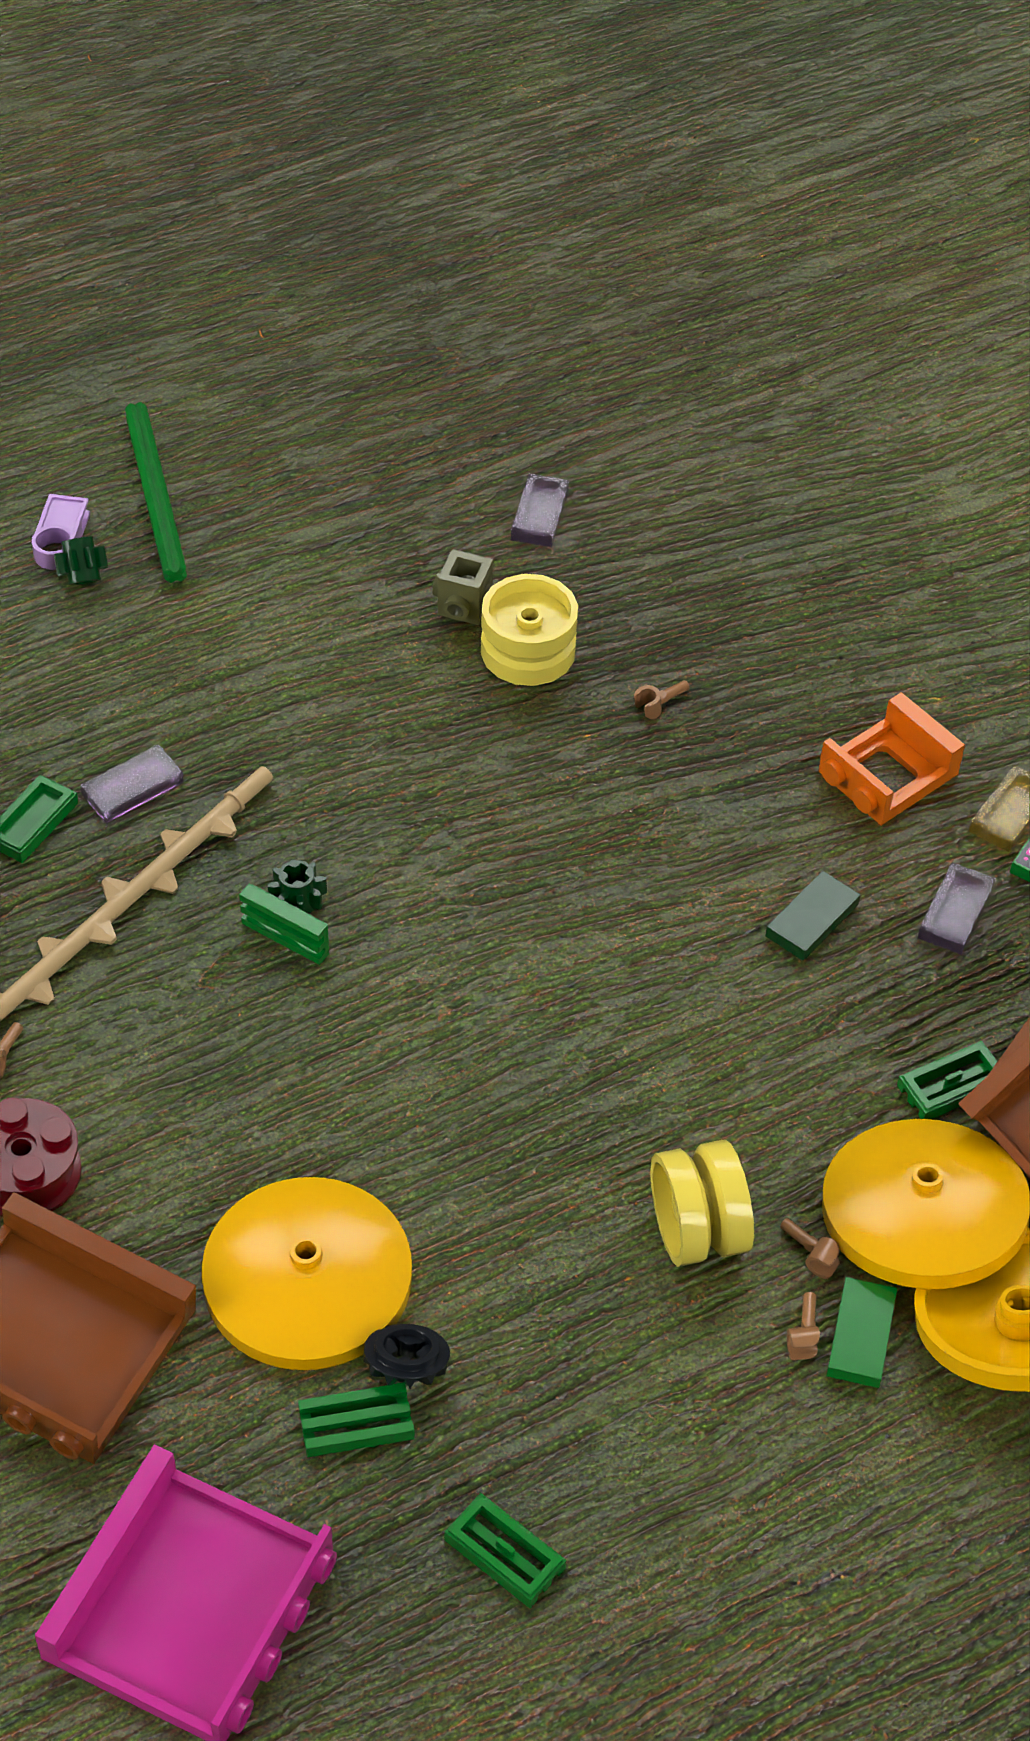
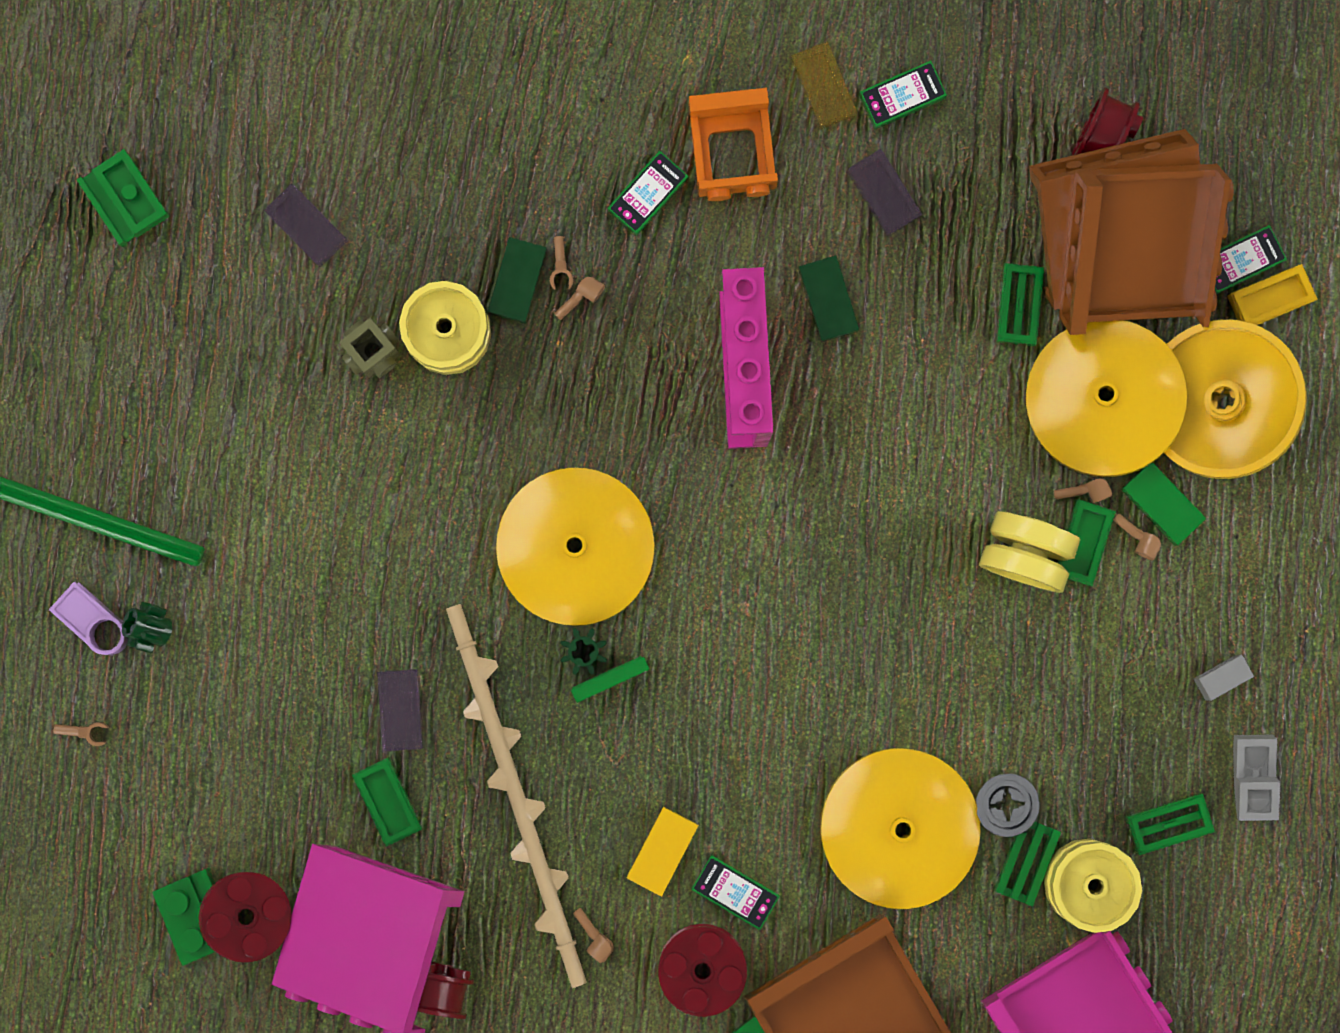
camera: 55 degrees left, 35 degrees up
none -> green plate [77,149,170,247]
none -> dark green tile [488,237,547,324]
none -> yellow dish [496,468,654,626]
none -> medium nougat hand [554,277,605,320]
none -> tile [607,150,689,236]
none -> yellow tile [626,806,699,897]
none -> tile [691,854,780,930]
none -> dark pink panel [719,267,773,449]
none -> light yellow wheel [1044,839,1142,933]
none -> green tile [1056,499,1116,587]
none -> light grey piece [1194,655,1254,701]
none -> light grey slope [1233,735,1280,821]

